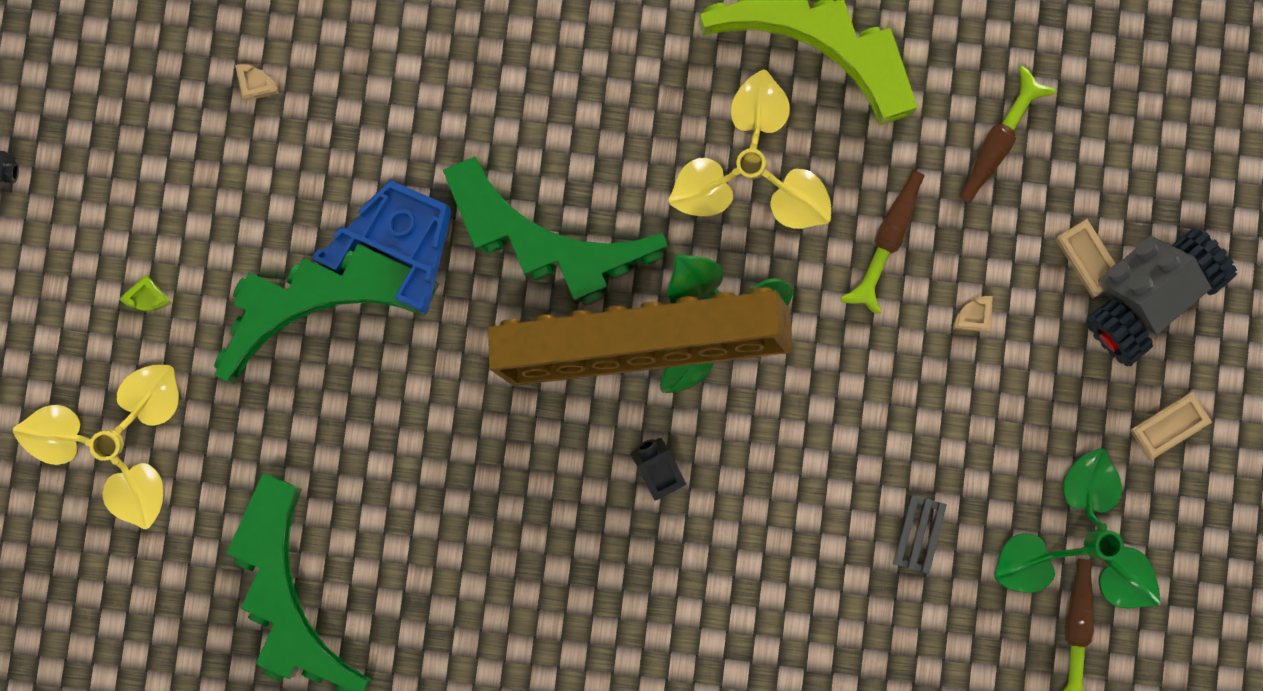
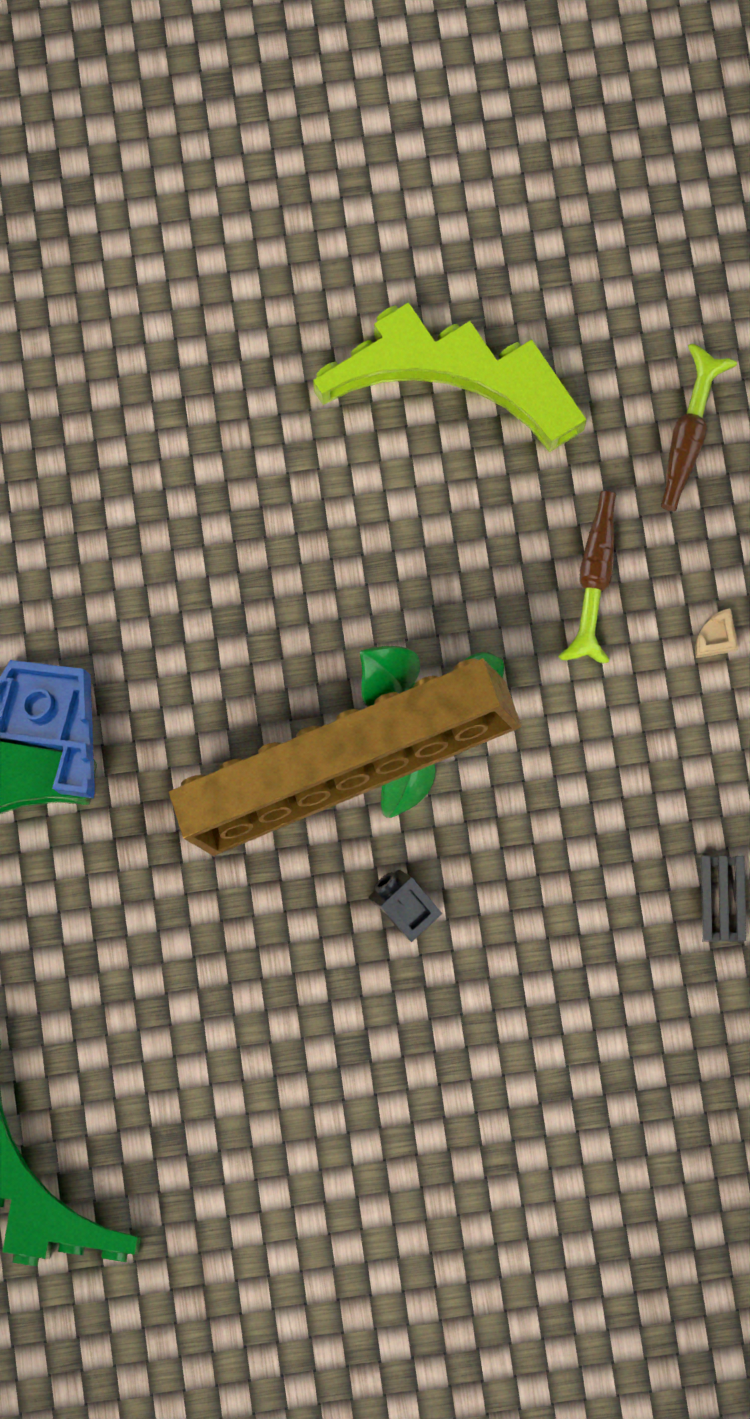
camera: 15 degrees left, 5 degrees down
green arch [443,156,668,306] -> none
light yellow plant [668,70,831,229] -> none

